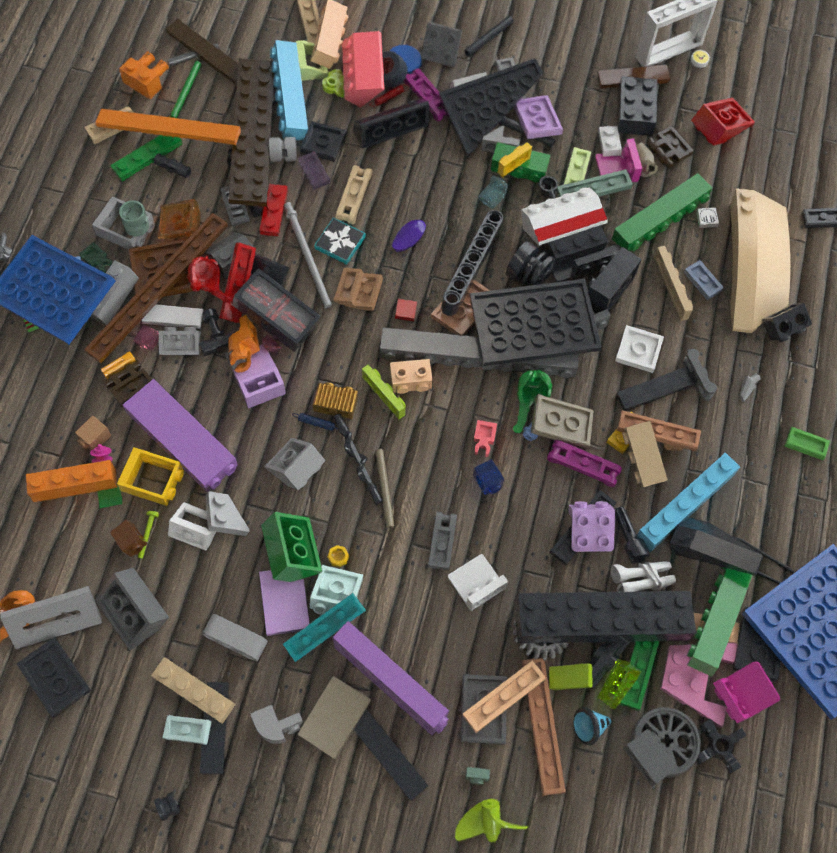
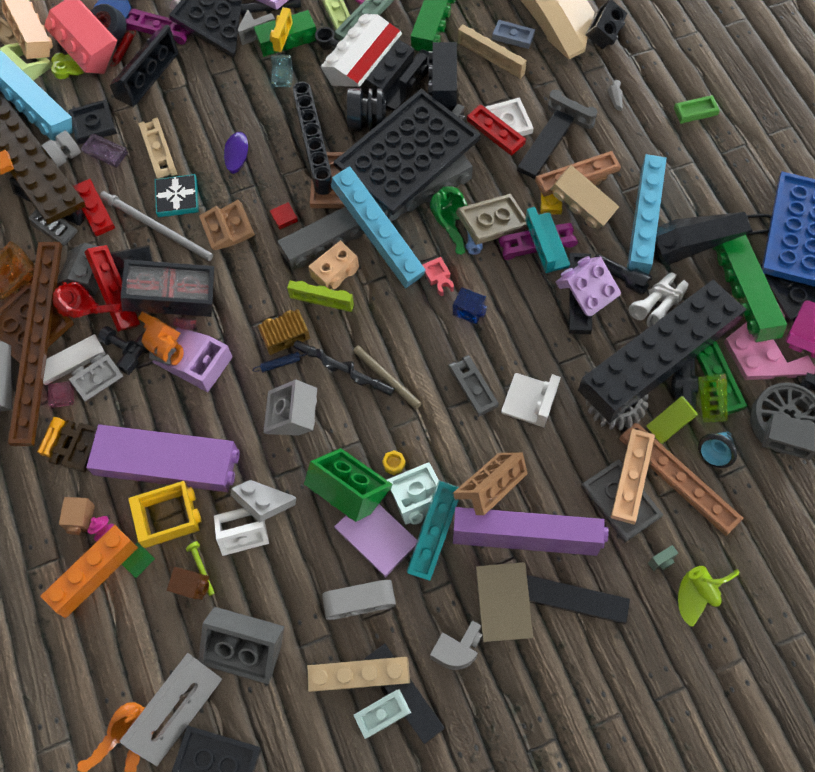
camera: 30 degrees left, 0 degrees up
none -> medium azure brick [331,166,426,289]
none -> medium nougat fence [453,452,528,515]
none -> red plate [467,104,526,156]
none -> teal panel [525,207,570,274]

